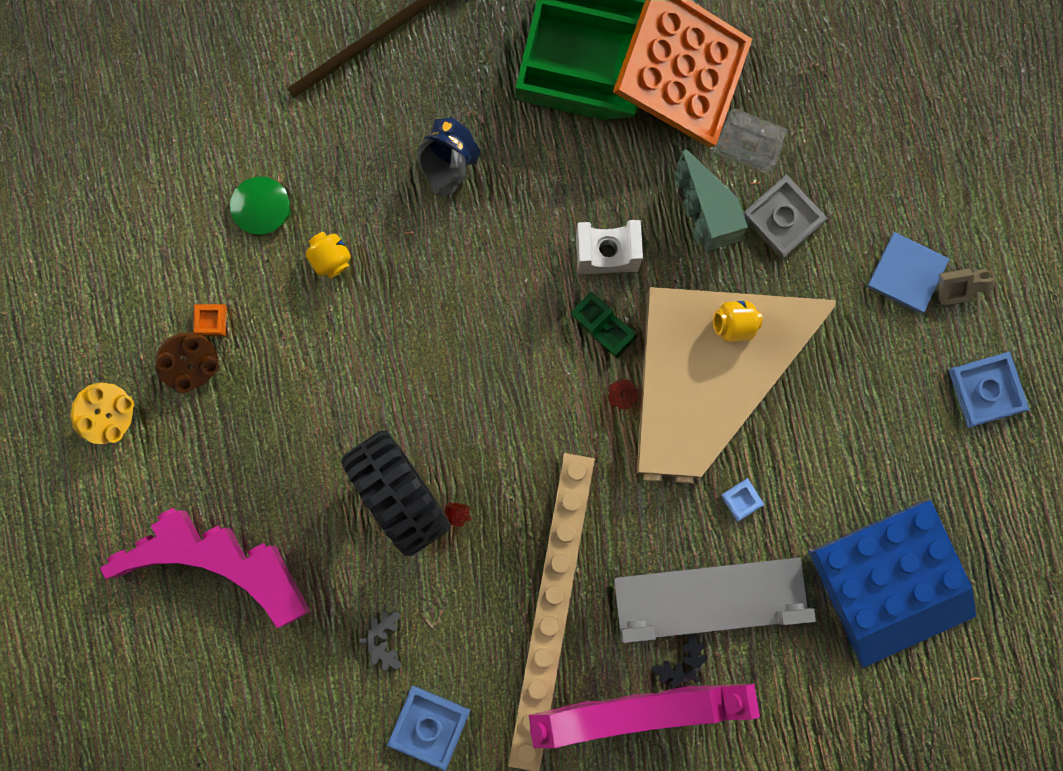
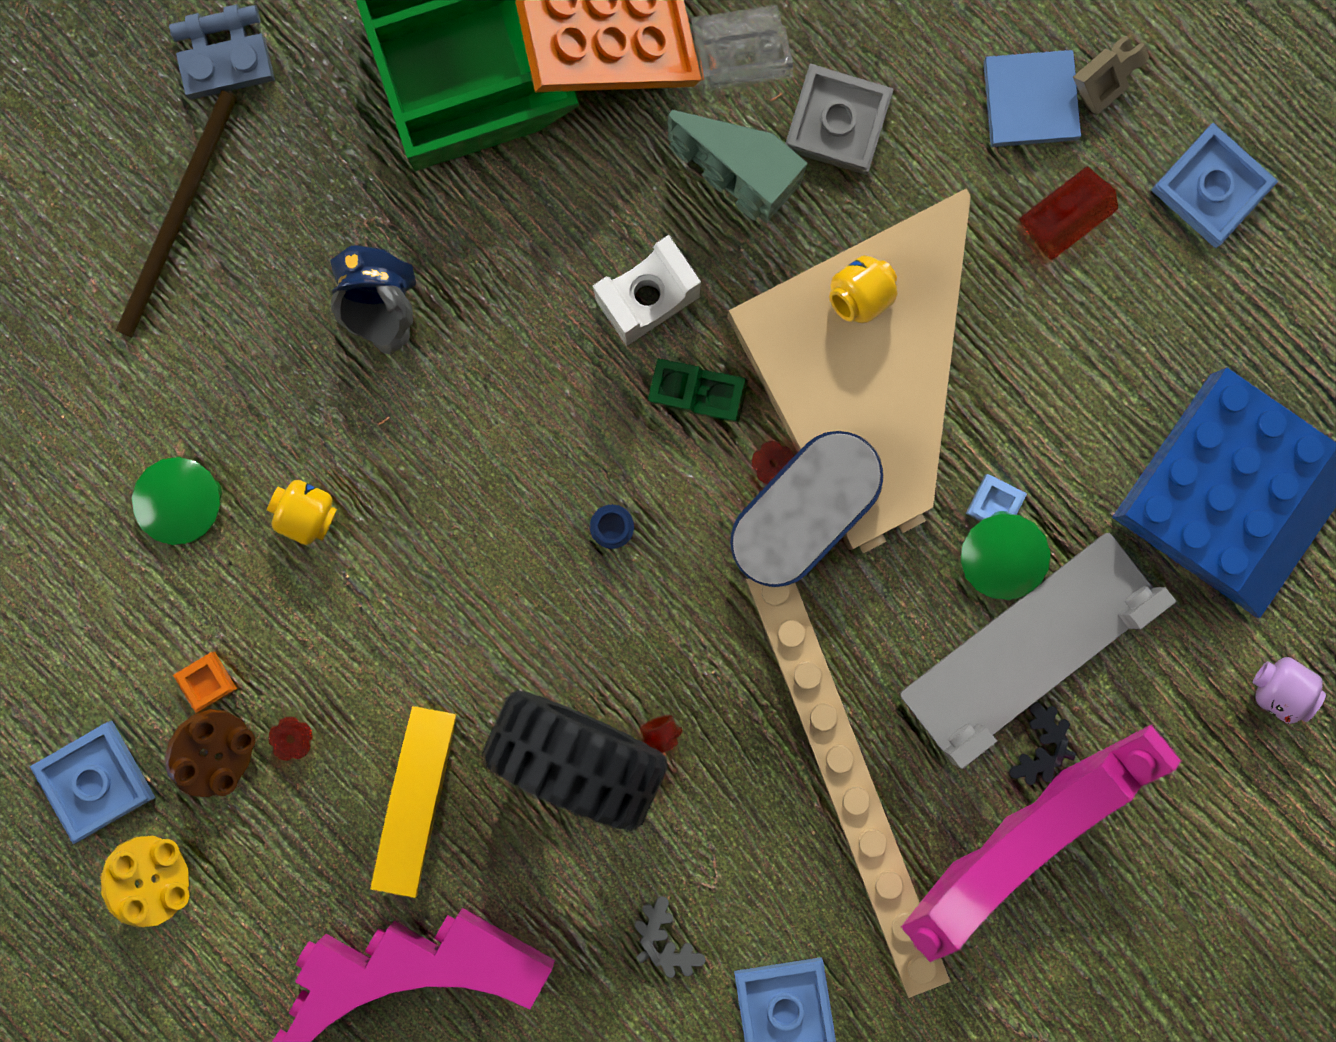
camera: 35 degrees left, 5 degrees up
none -> medium blue tile [30,721,156,844]
none -> clear red plate [268,717,313,761]
none -> yellow slope [370,706,457,898]
none -> dark blue plate [590,504,634,549]
none -> flat silver tile [730,431,884,587]
none -> green dish [960,511,1051,600]
none -> clear red slope [1018,166,1119,260]
none -> lavender head [1253,657,1326,724]

